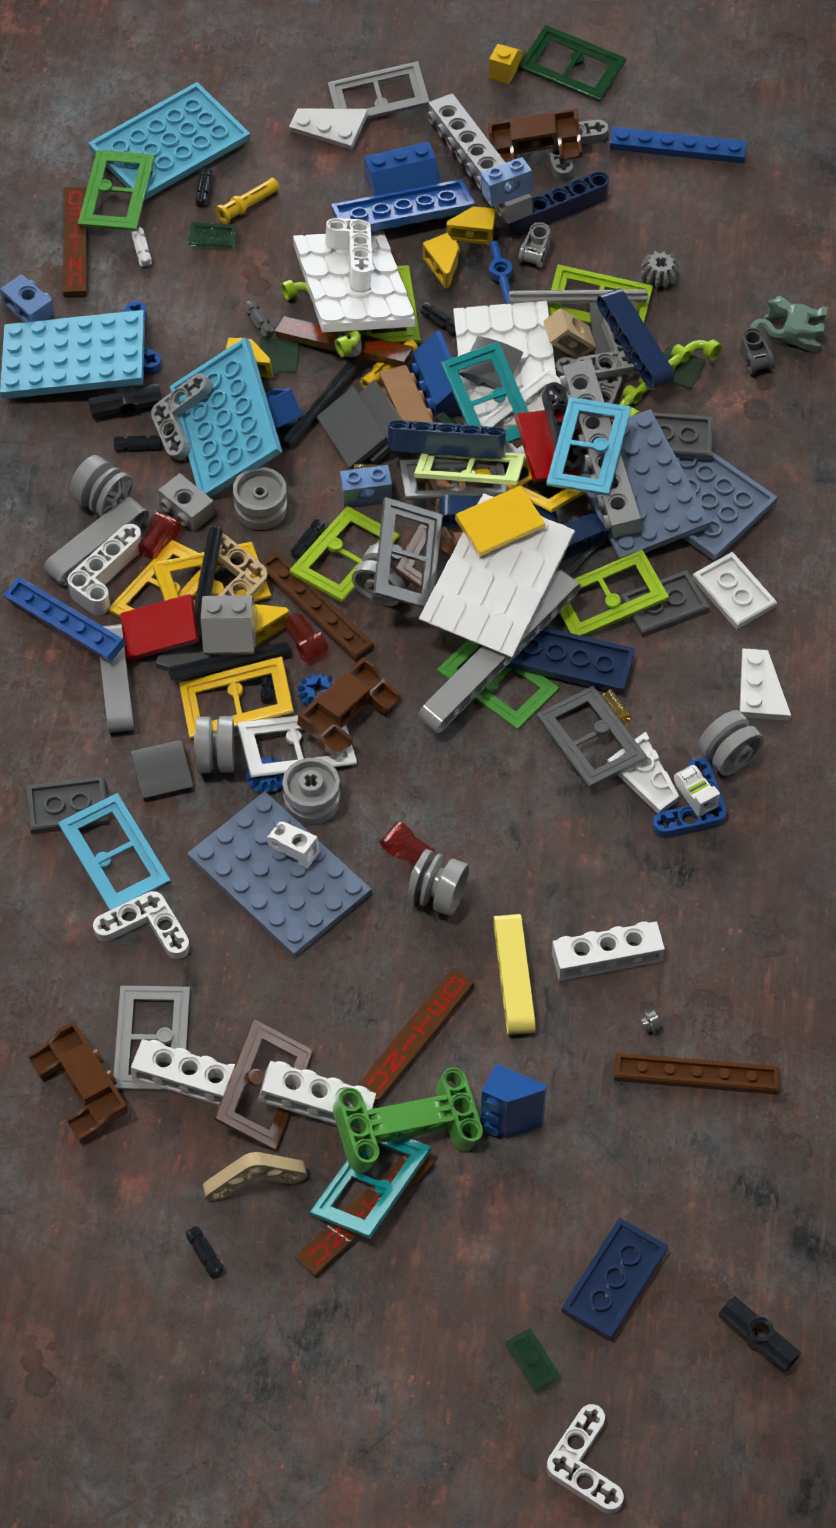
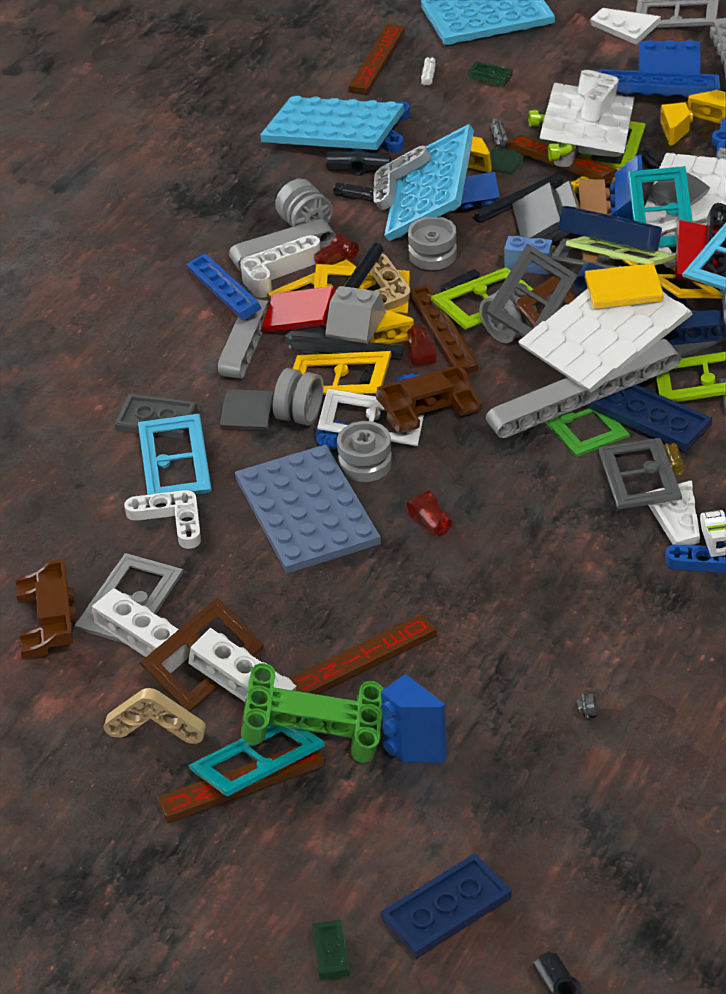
camera: 25 degrees right, 15 degrees down
medium blue brick [0,274,54,322] -> none
bright green door [78,150,155,231] -> none
light grey brick [158,473,215,532] -> none
black axle [186,1226,223,1278] -> none
black axle [195,168,213,207] -> none
yellow pin [215,178,280,225] -> none
white leg [266,822,320,869] -> none
light grey wheel [407,849,470,917] -> none
light yellow beam [494,914,535,1035] -> none
white brick [552,921,665,981] -> none
reddish brown tile [614,1052,780,1095] -> none

